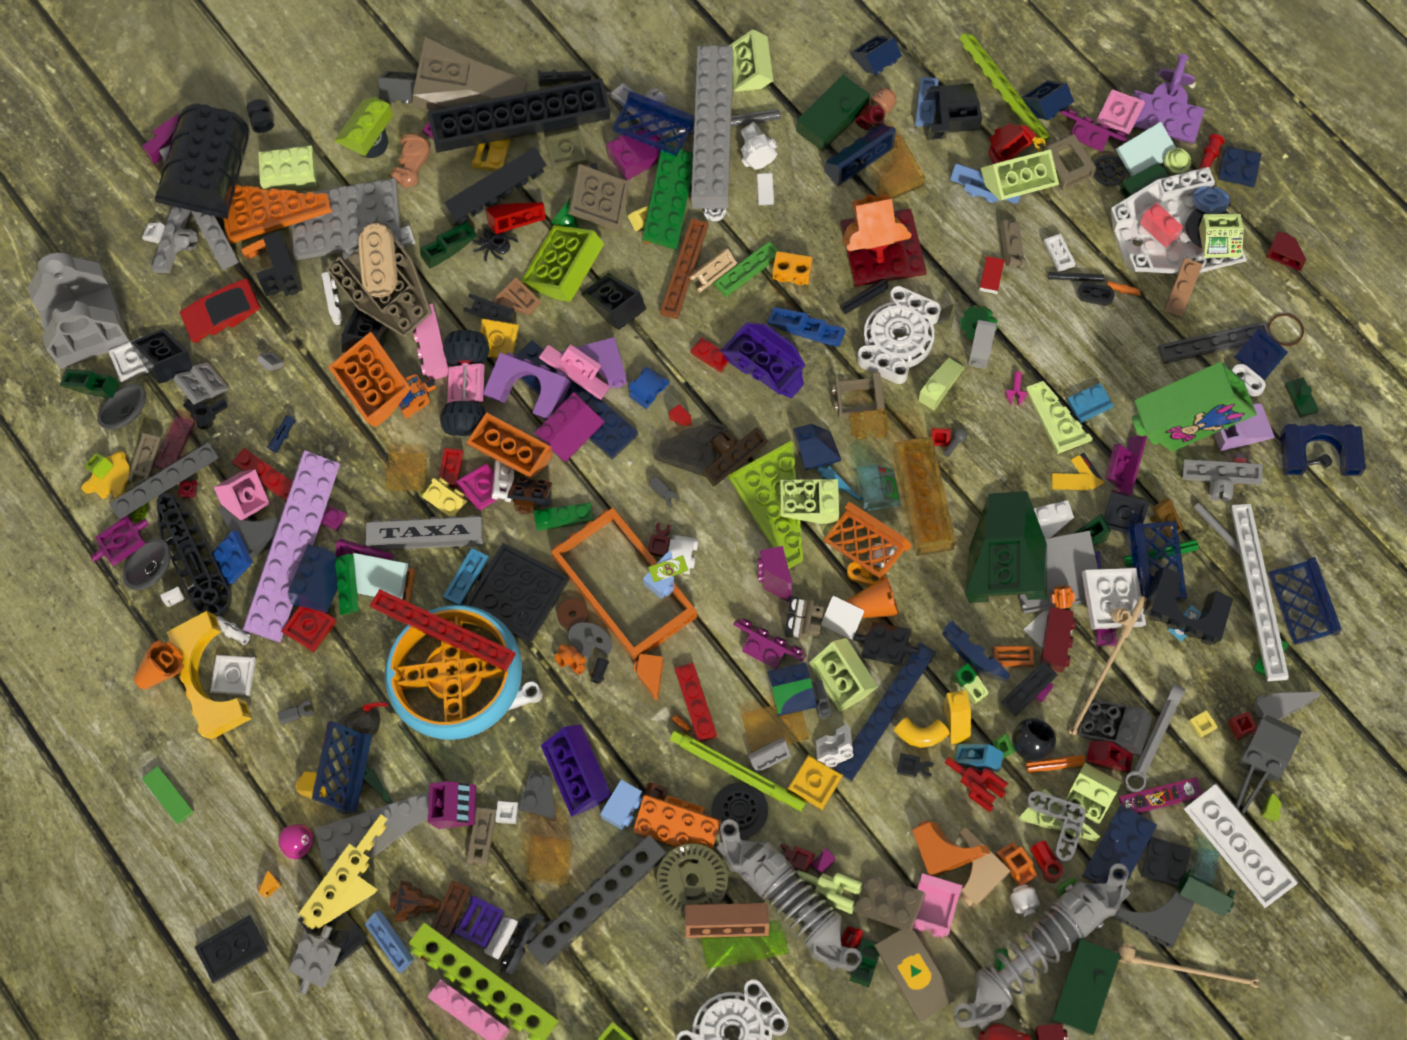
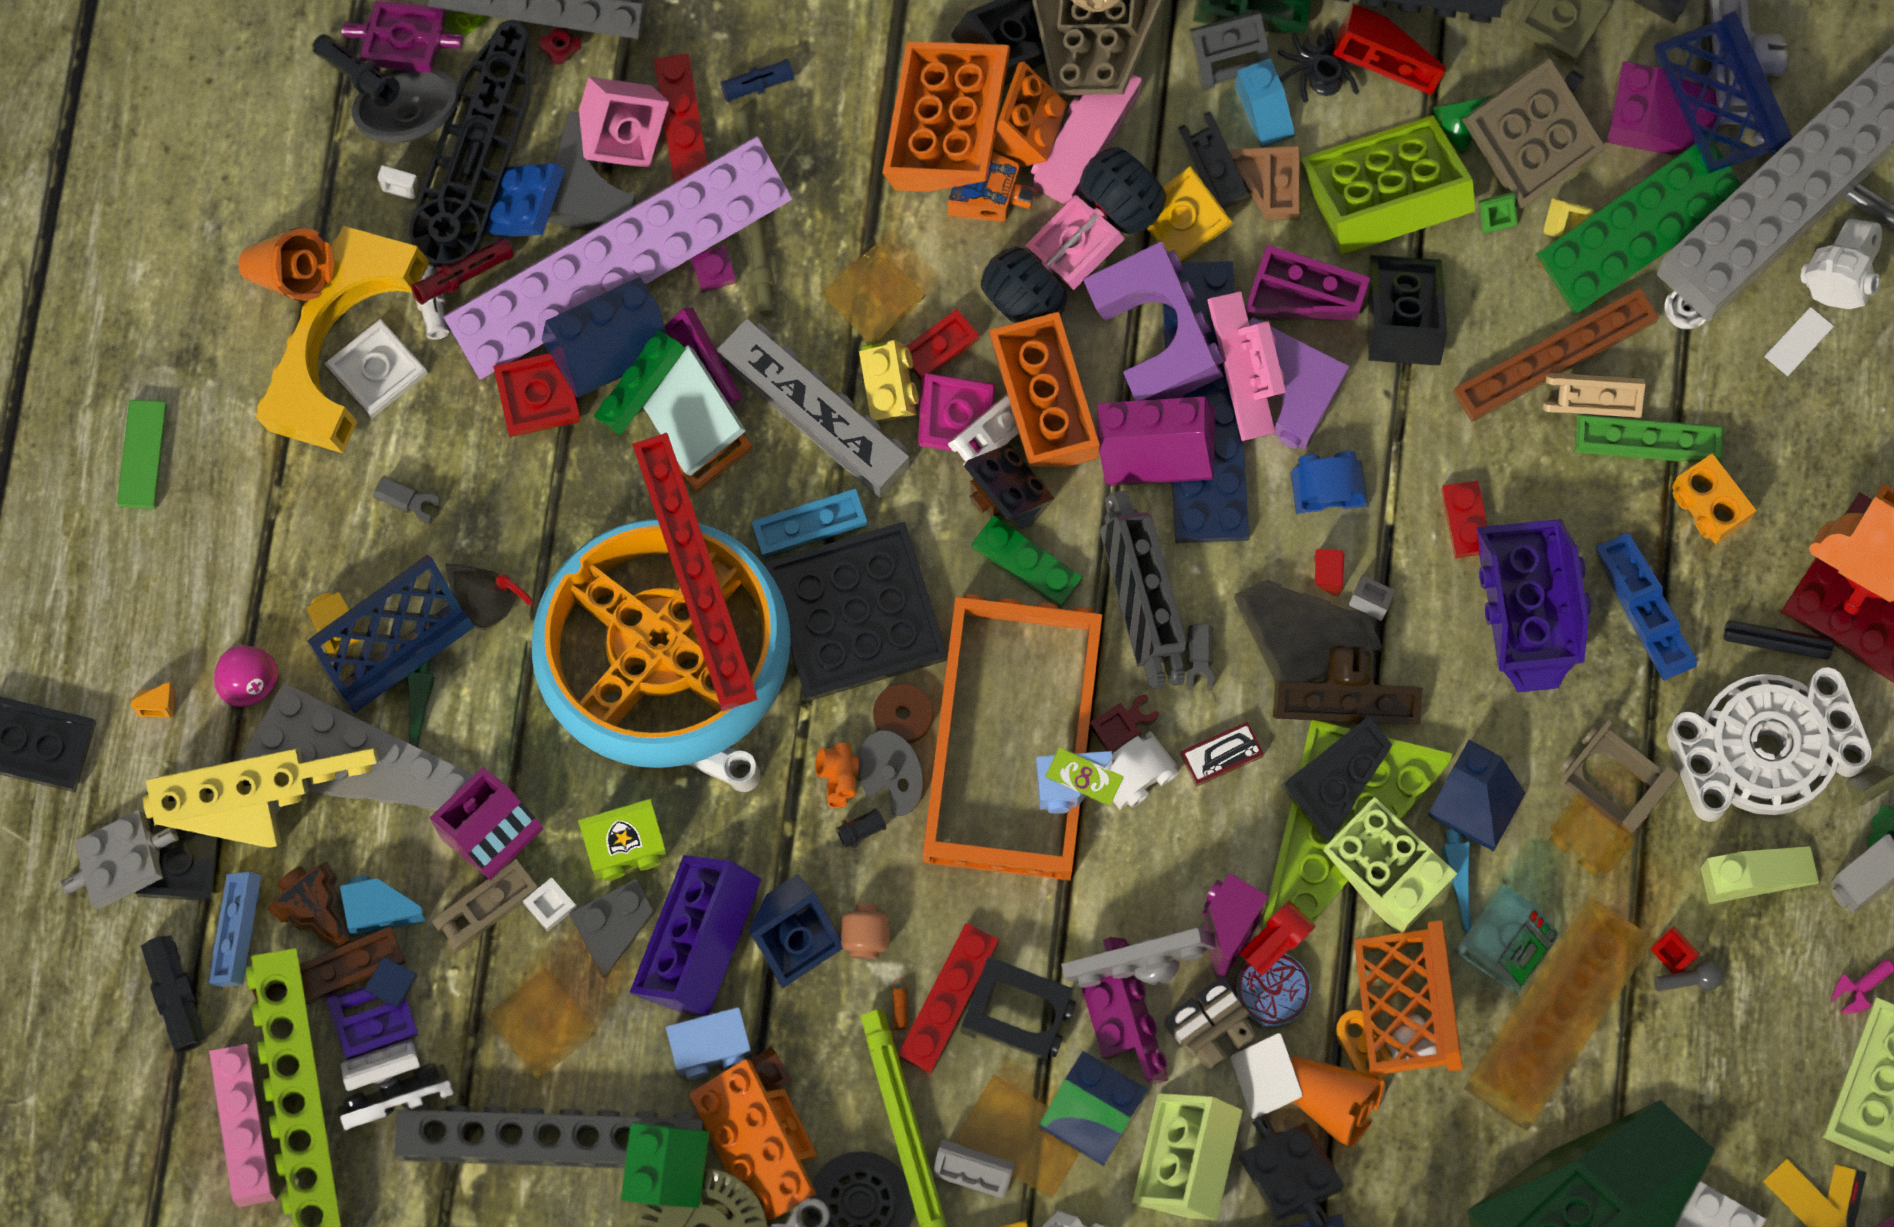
camera: 40 degrees right, 5 degrees up
orange slope [634,654,664,700] -> none
dark grey bar [812,680,832,720] -> none
none -> black piece [140,935,207,1053]
none -> black pin [312,34,400,107]
none -> dark azure slope [340,876,426,937]
none -> dark blue tile [365,957,418,1009]
none -> dark red pin [411,238,513,305]
none -> lime slope [578,799,667,881]
none -> green slope [620,1122,710,1208]
none -> dark blue slope [749,874,843,988]
none -> nougat head [841,904,890,959]
none -> black panel [961,956,1077,1065]
none -> orange slope [994,62,1067,167]
none -> light grey plate [1061,928,1216,987]
none -> dark grey hinge [1099,490,1186,689]
none -> tile [1180,721,1264,787]
none -> dark grey plate [1190,11,1270,90]
none -> dark azure slope [1235,59,1295,148]
none -> tile [1235,954,1311,1028]
none -> red piece [1239,900,1316,976]
none -> magenta wedge [1245,244,1370,320]
none -> black wing [1281,716,1392,844]
none -> light grey plate [1349,575,1395,621]
none -> bright green slope [1479,192,1518,234]

